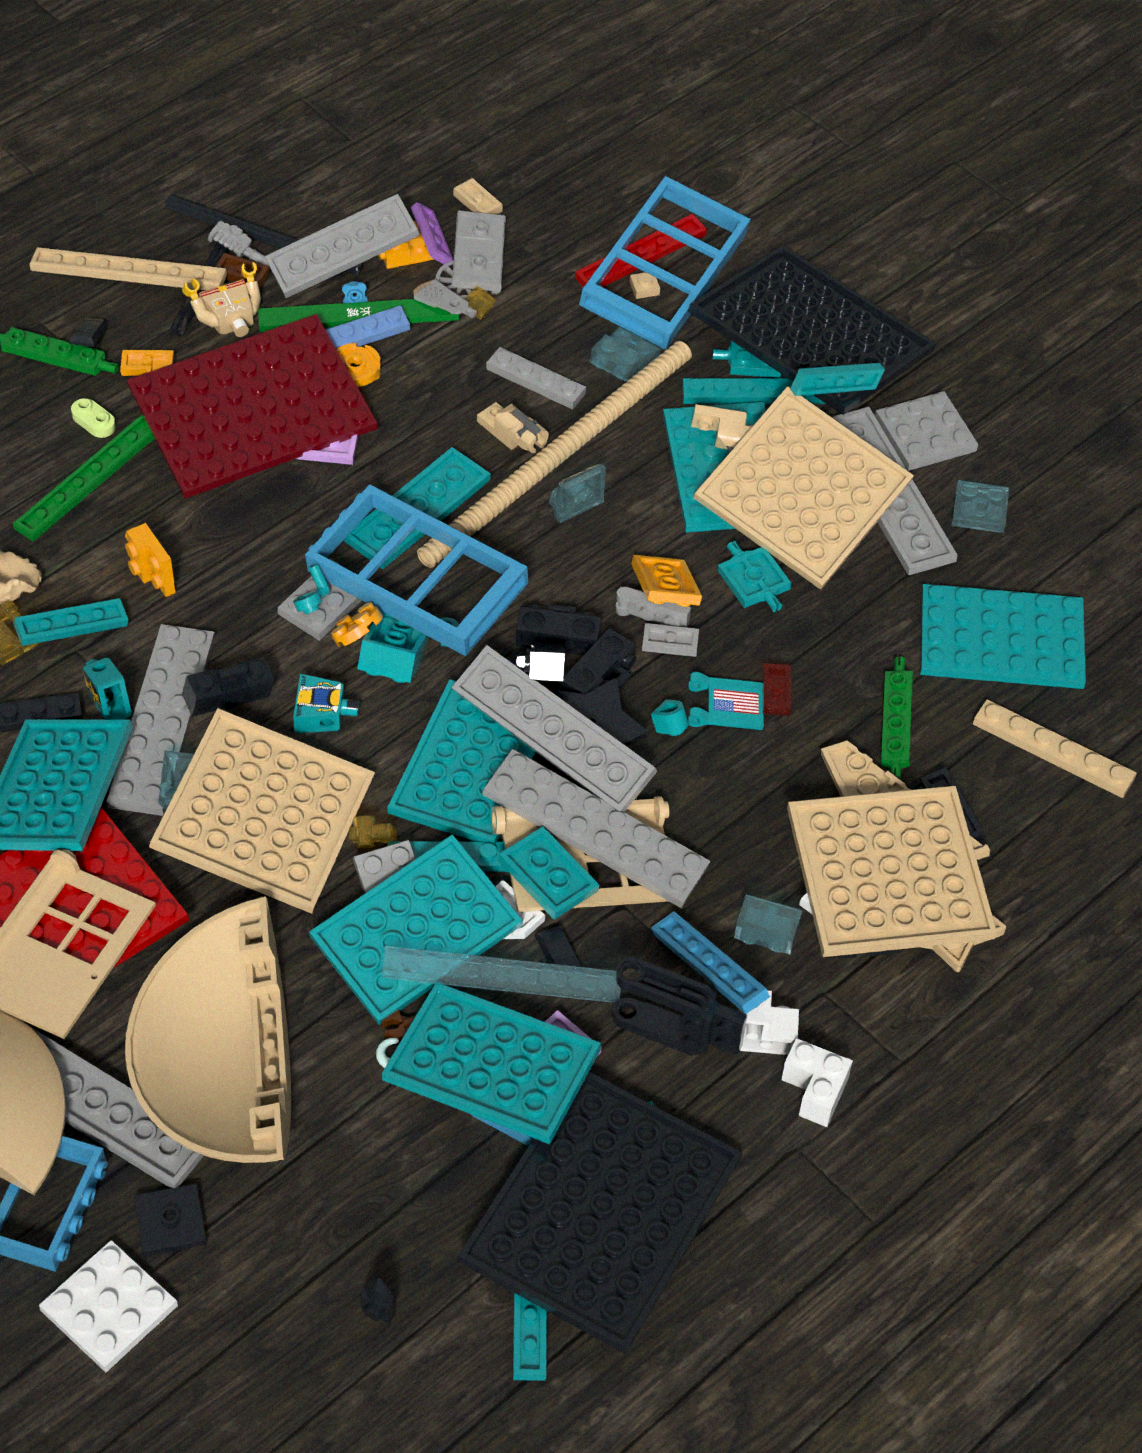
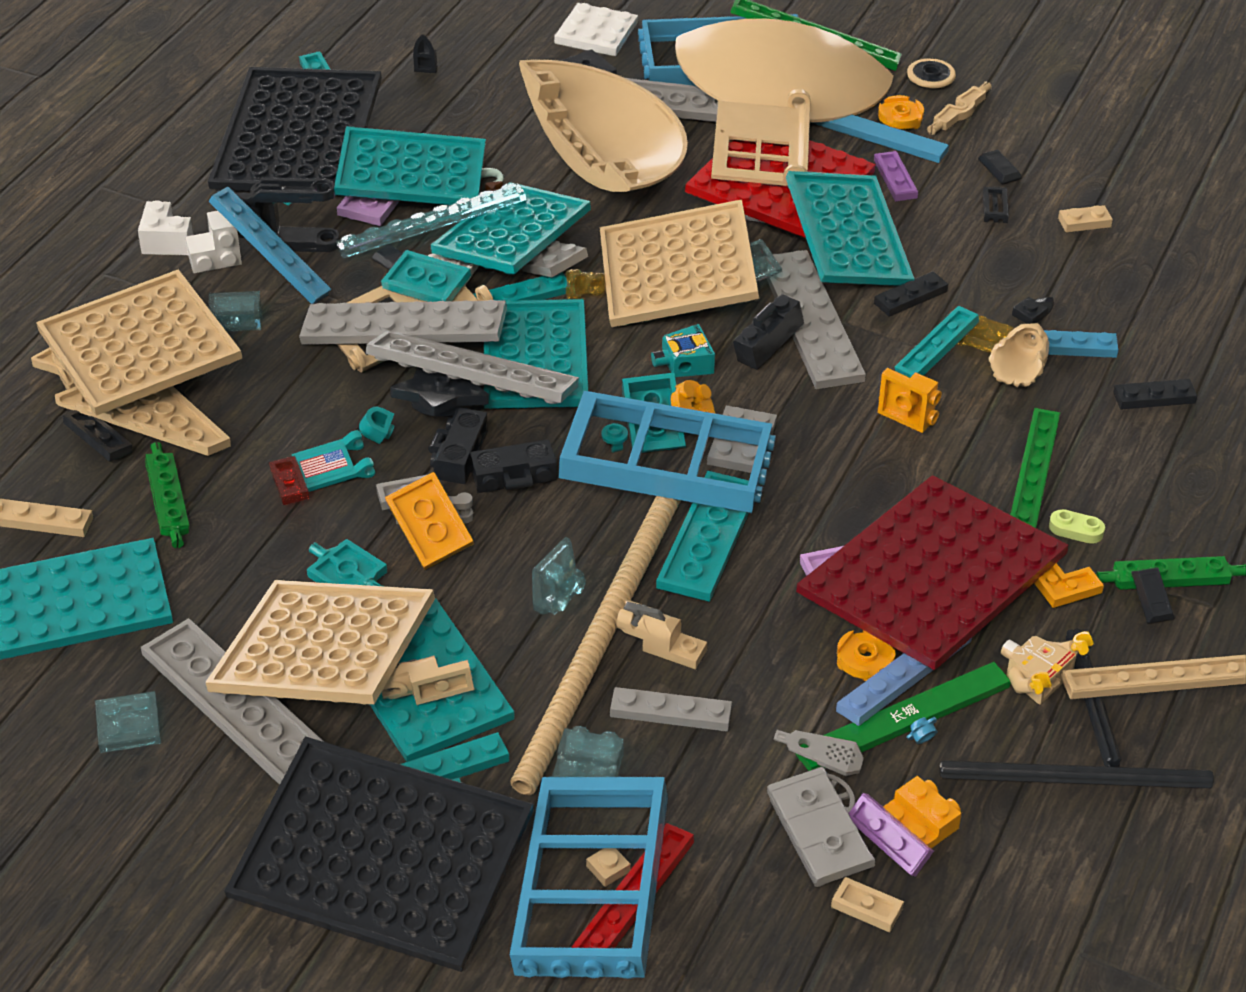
camera: 160 degrees right, 10 degrees down
teal torso [83,658,132,720] -> none
light grey piece [208,221,270,270] -> none
reddish brown plate [215,253,270,290] -> none
light grey plate [265,194,419,298] -> none
teal plate [293,564,330,615] -> none
clear yellow tile [464,286,497,320] -> none
piece [516,642,565,681] -> none
teal plate [790,363,885,396] -> none
light grey plate [875,391,978,471] -> none

